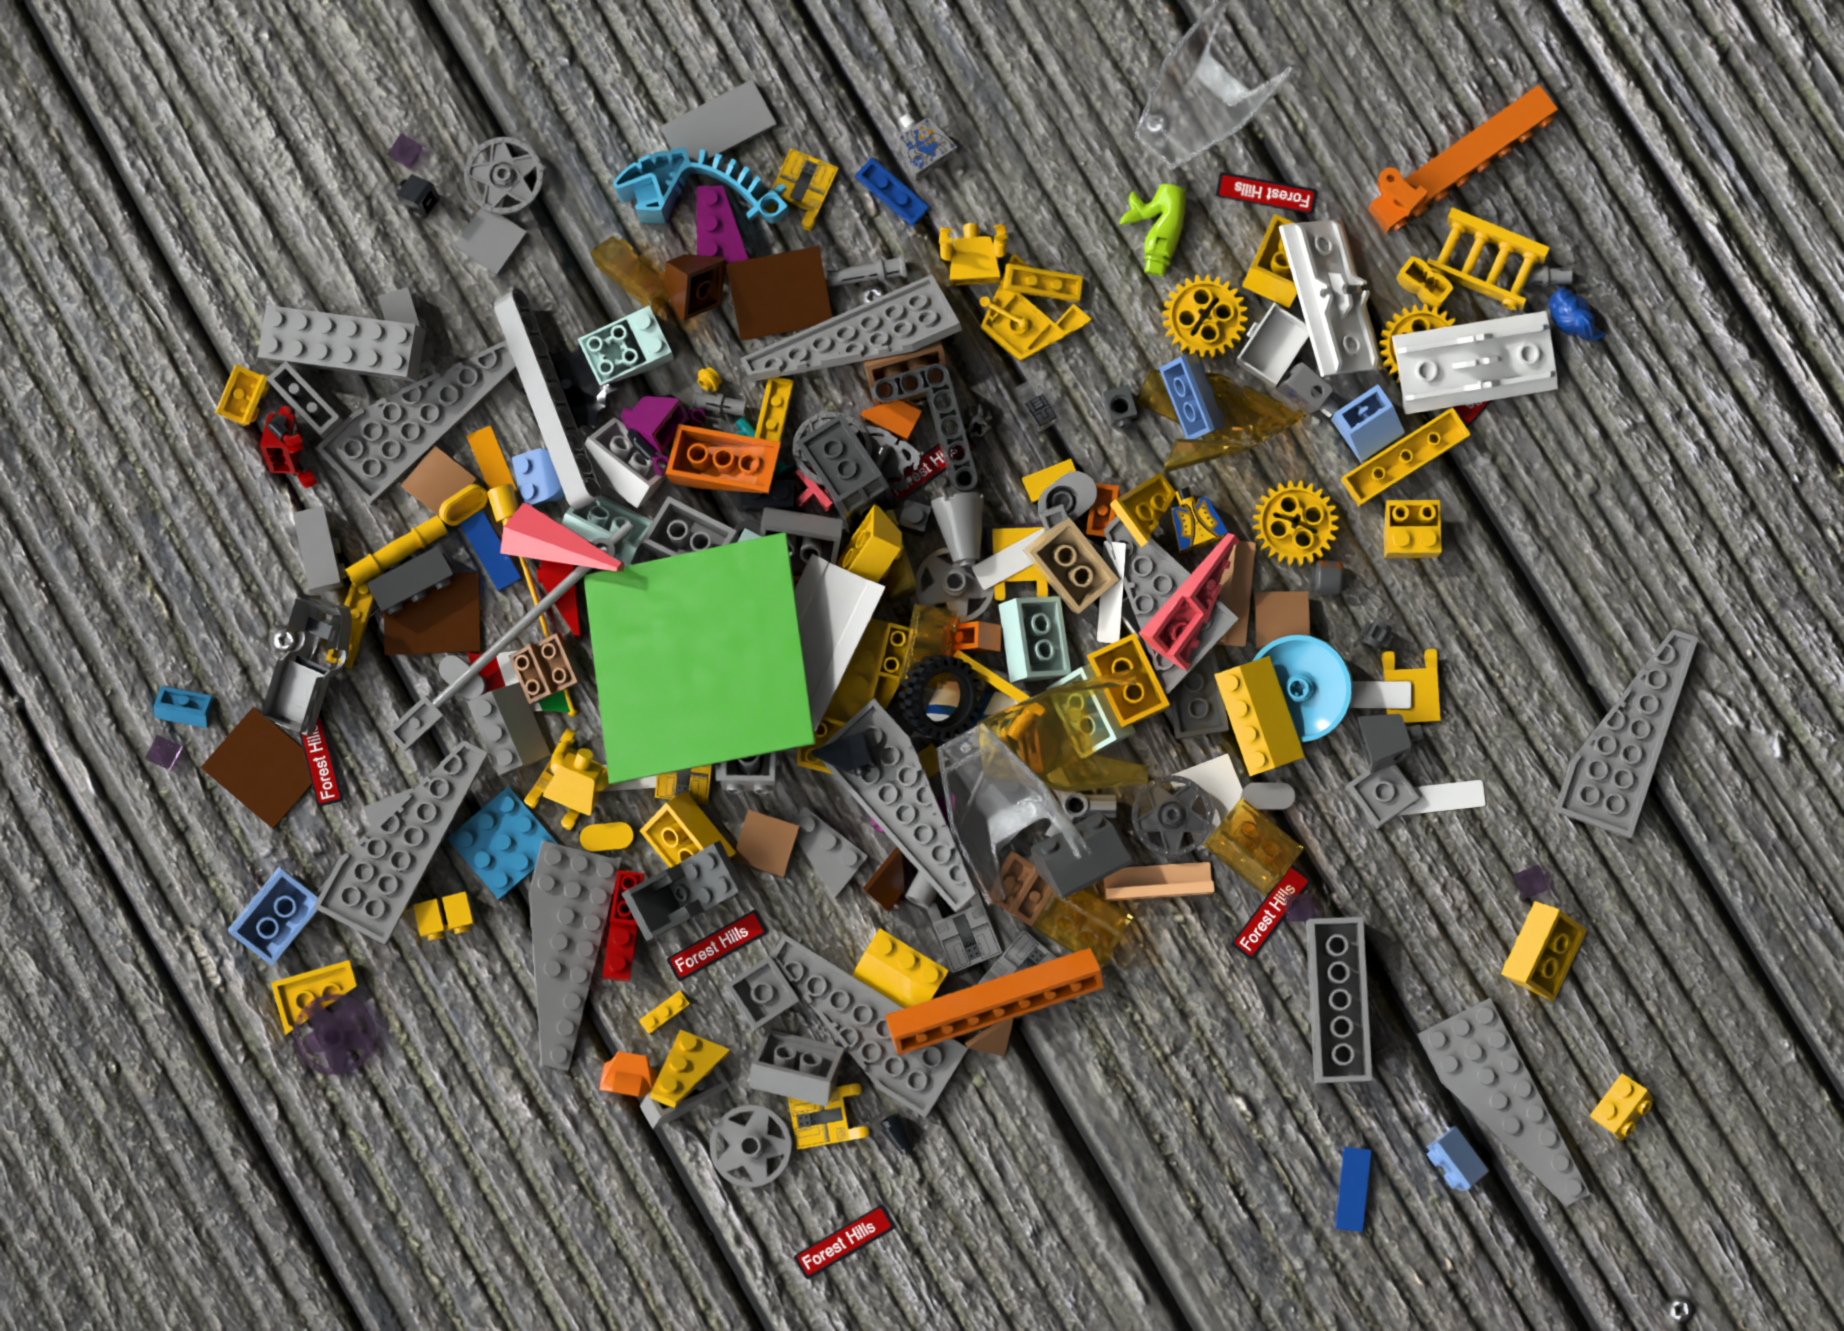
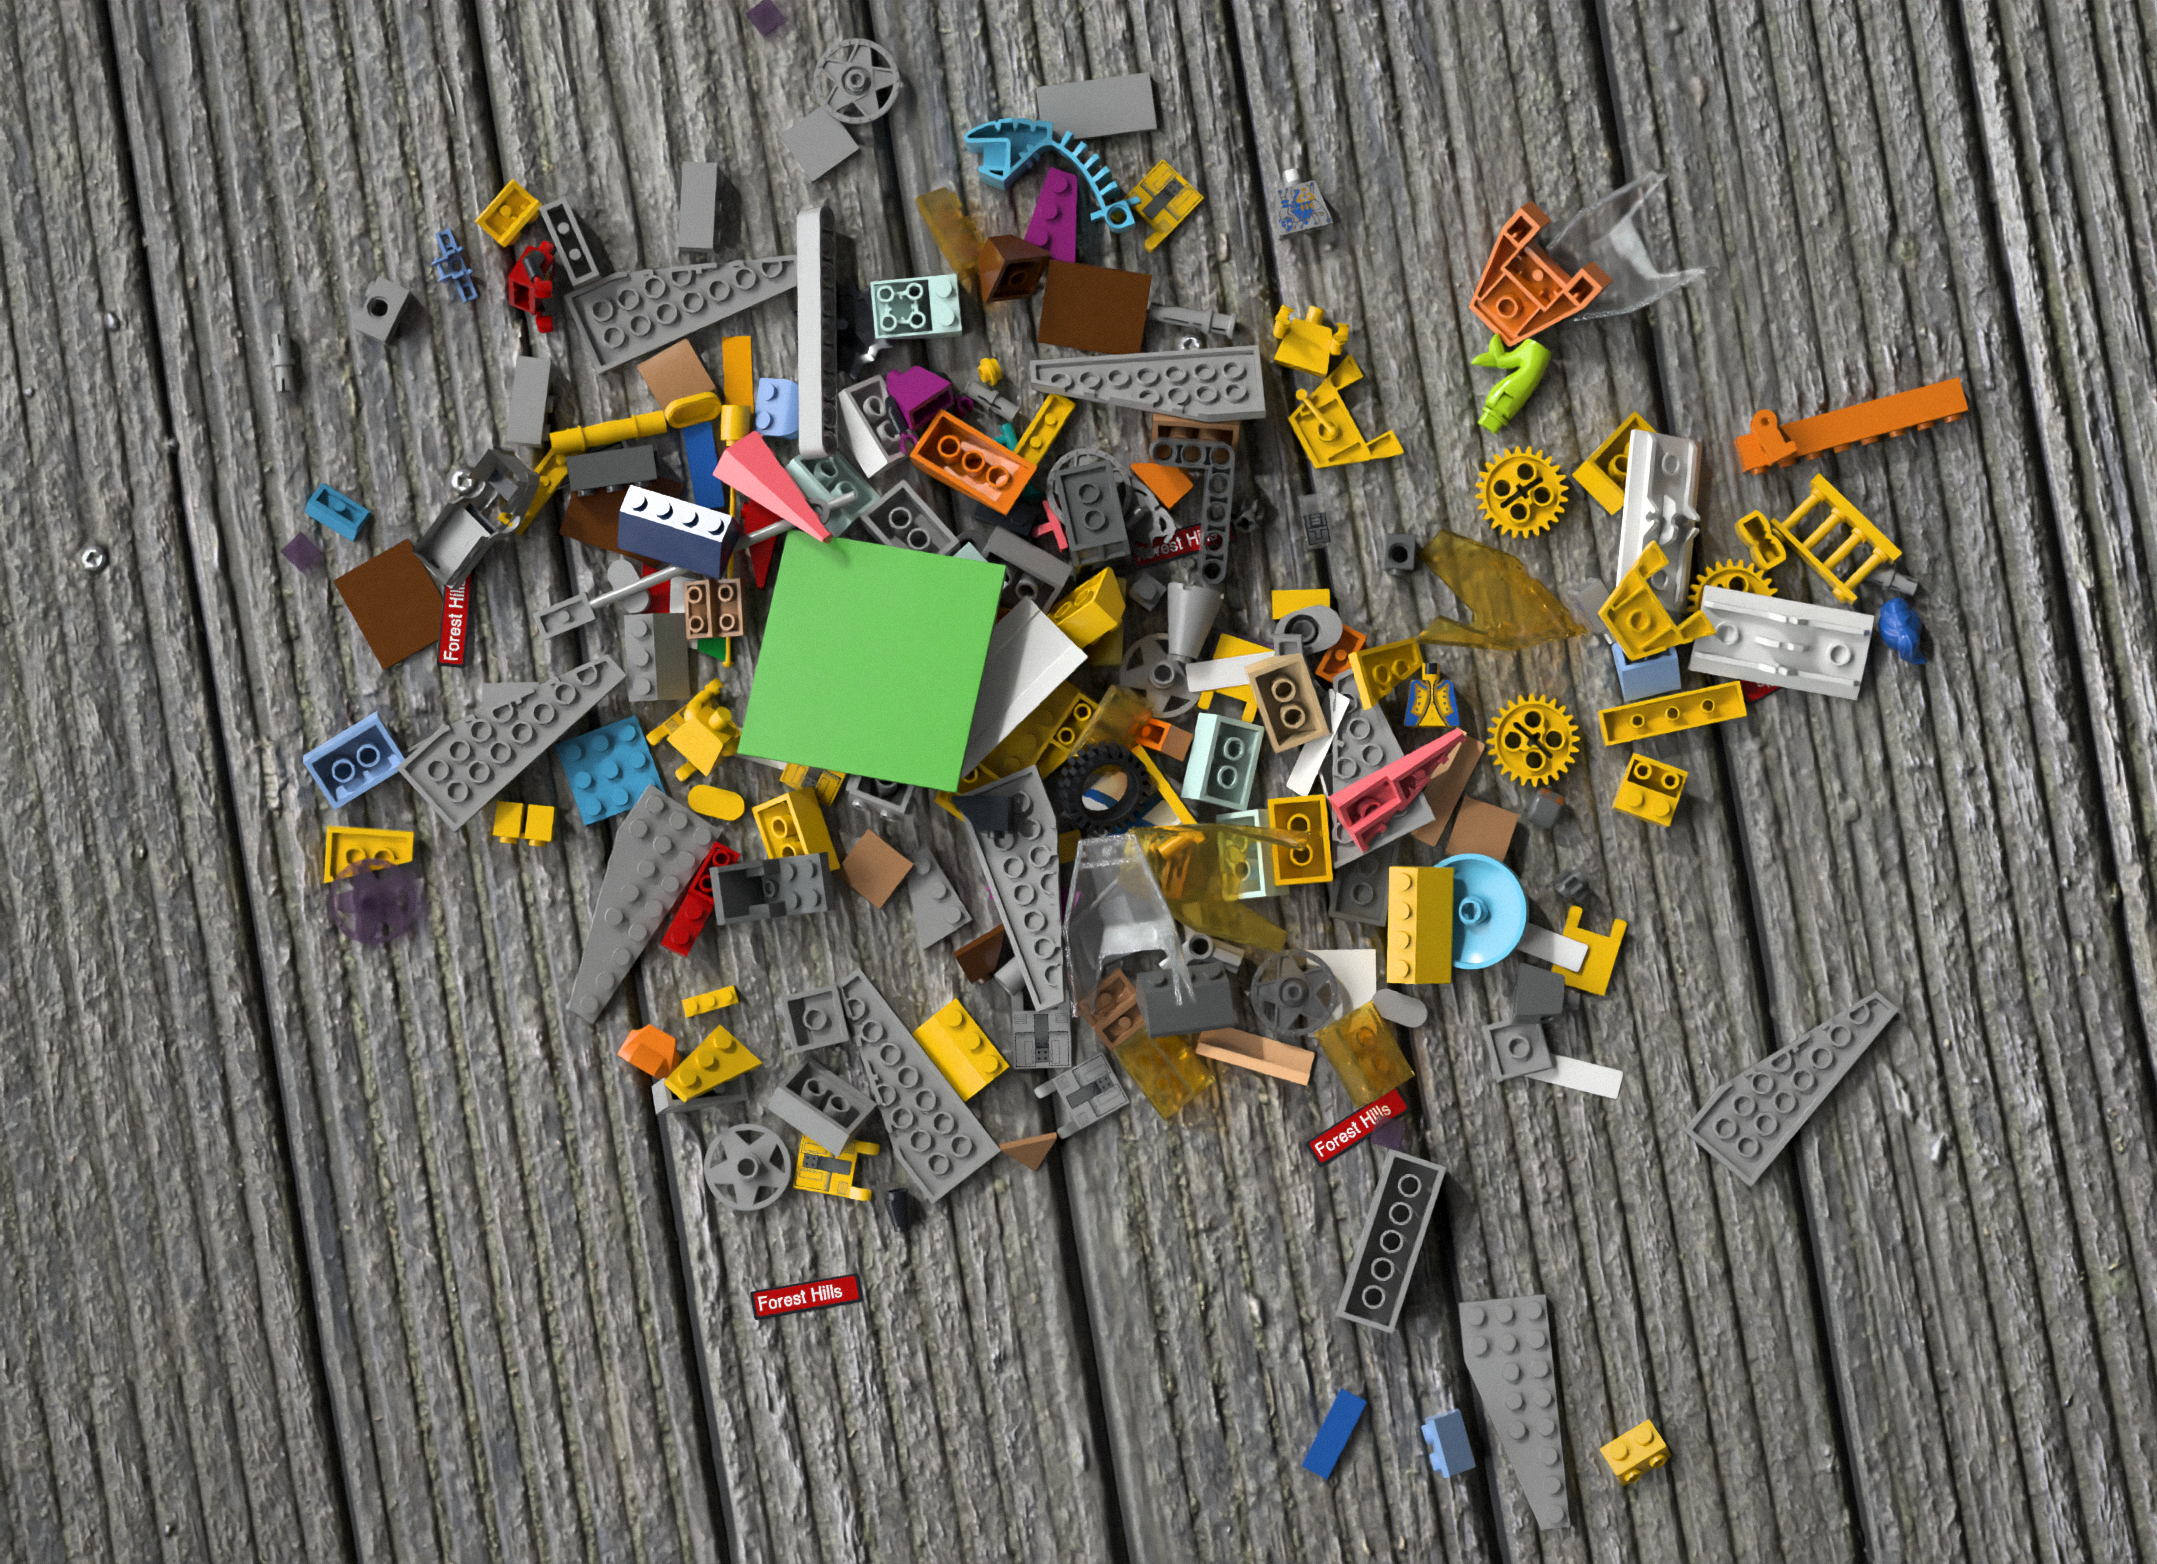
camera: 20 degrees right, 5 degrees up
light grey brick [258,305,426,382] -> none
black slope [396,174,440,219] -> none
red sticker [667,910,767,981] -> none
blue tile [854,157,930,228] -> none
orange brick [885,948,1104,1056] -> none
yellow tile [1003,263,1084,303] -> none
medium blue slope [1159,353,1225,442] -> none
red sticker [1216,172,1317,214] -> none
white container [1235,302,1310,389] -> none
yellow slope [1501,901,1588,1002] -> none
clear purple tile [1513,865,1549,900] -> none
none -> light grey pin [271,333,295,393]
none -> light grey brick [353,276,413,346]
none -> medium blue piece [431,228,479,303]
none -> dark blue slope [617,485,743,580]
none -> orange wedge [1469,200,1613,347]
none -> yellow wing [1597,540,1717,661]

